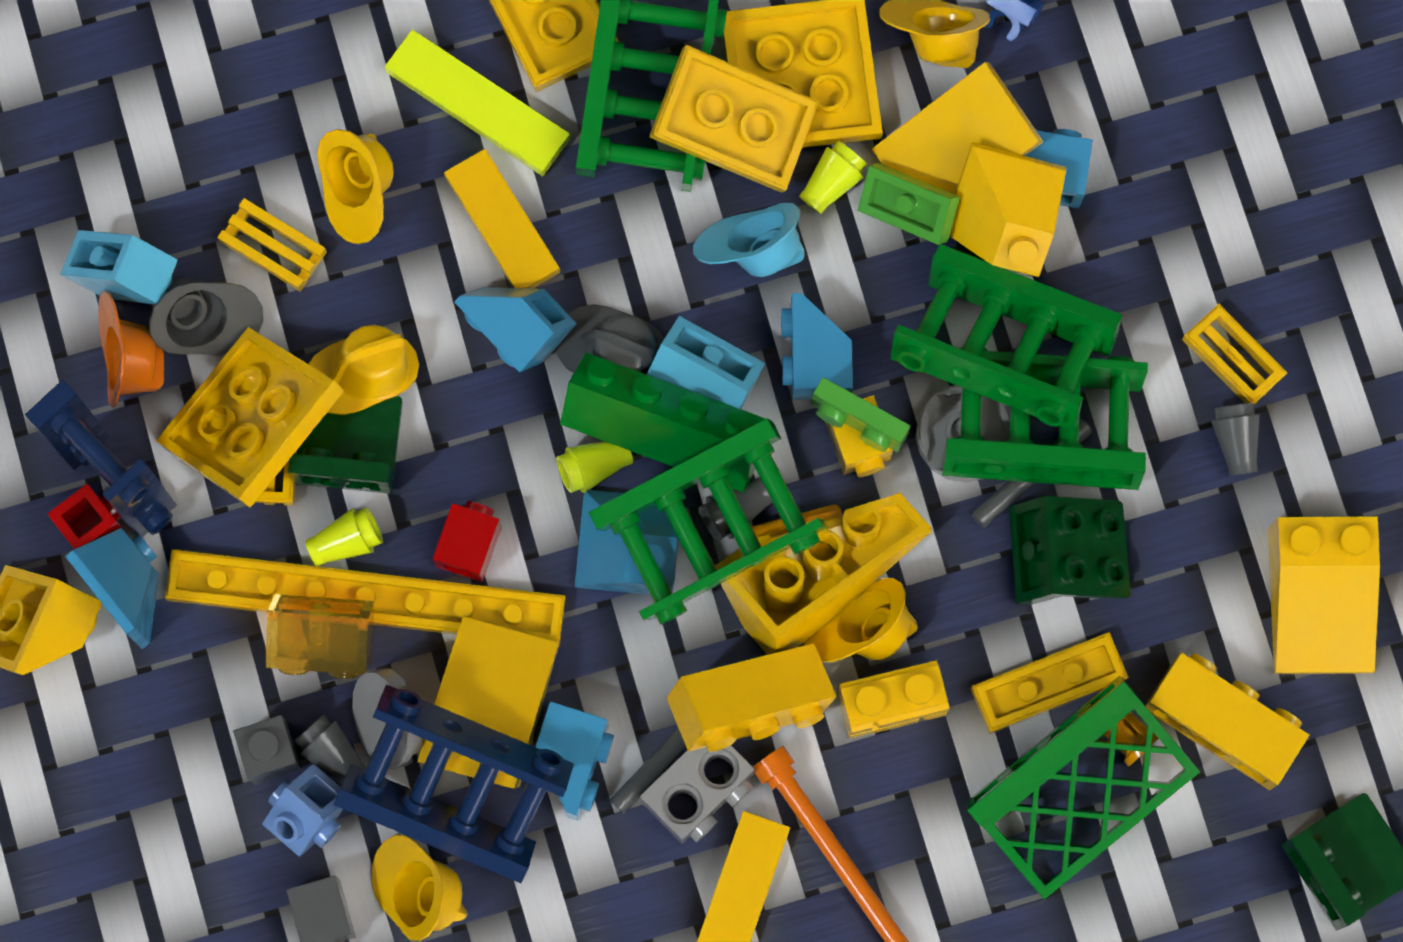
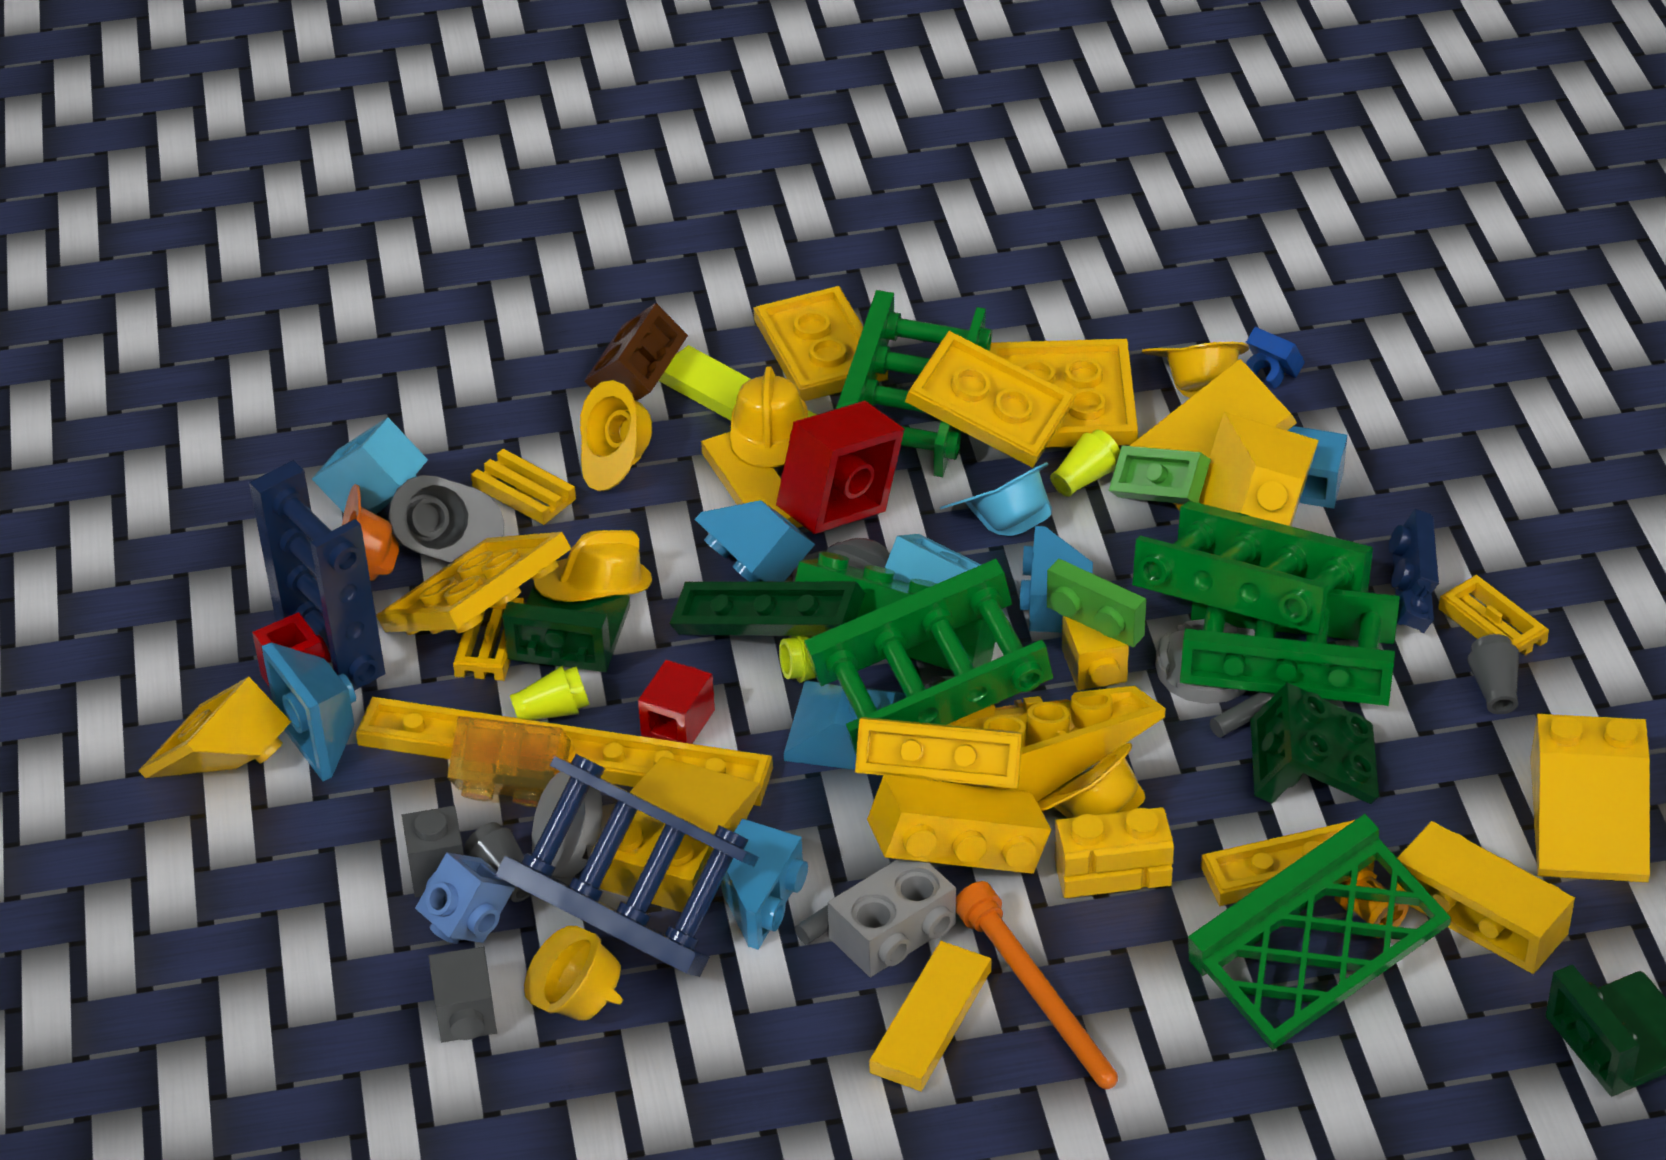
camera: 10 degrees right, 35 degrees down
none -> reddish brown brick [584,303,688,401]
none -> dark green plate [669,581,865,636]
none -> yellow piece [730,366,808,468]
none -> red brick [776,401,905,534]
none -> yellow tile [855,717,1023,788]
none -> dark blue hinge [1389,509,1439,633]

